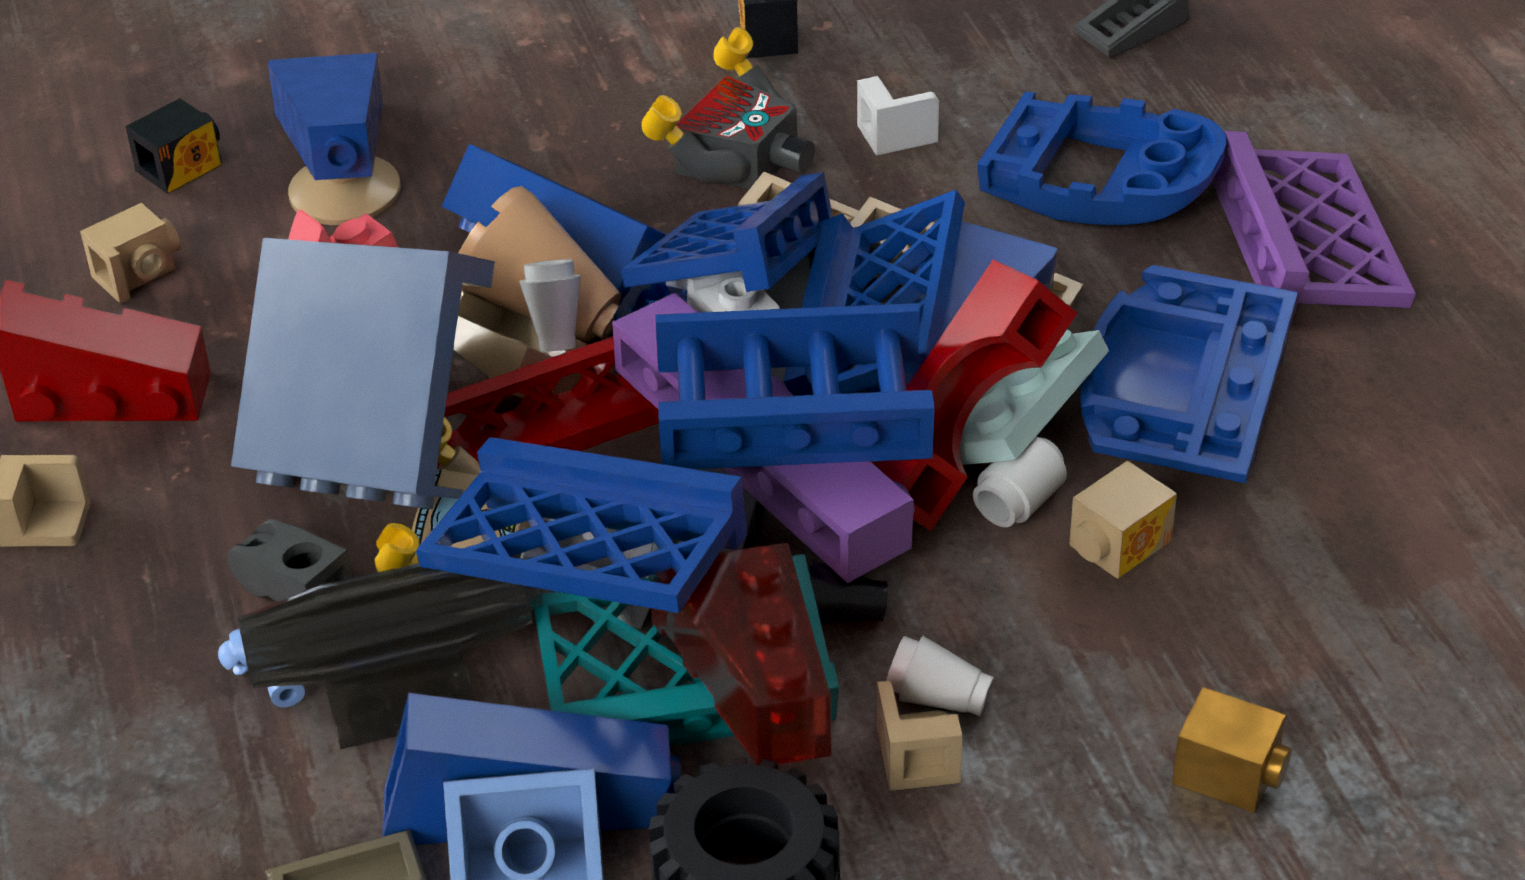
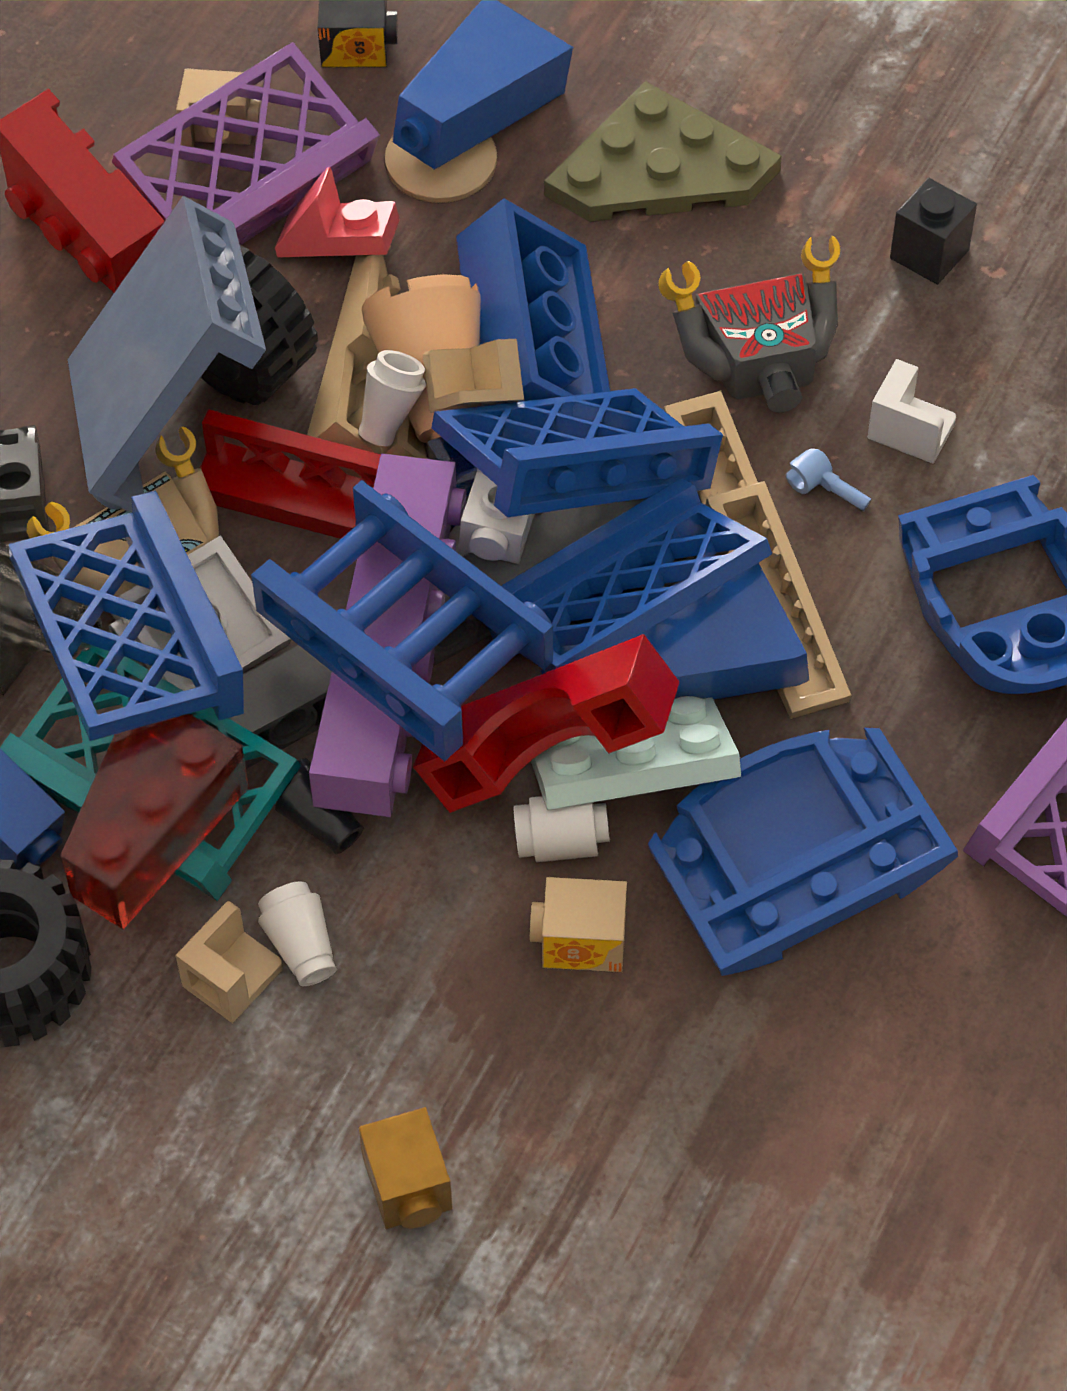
camera: 45 degrees right, 15 degrees up
none -> medium lavender fence [112,42,380,245]
none -> tan panel [423,339,524,413]
none -> olive plate [544,81,782,222]
none -> light blue hand [786,449,871,511]

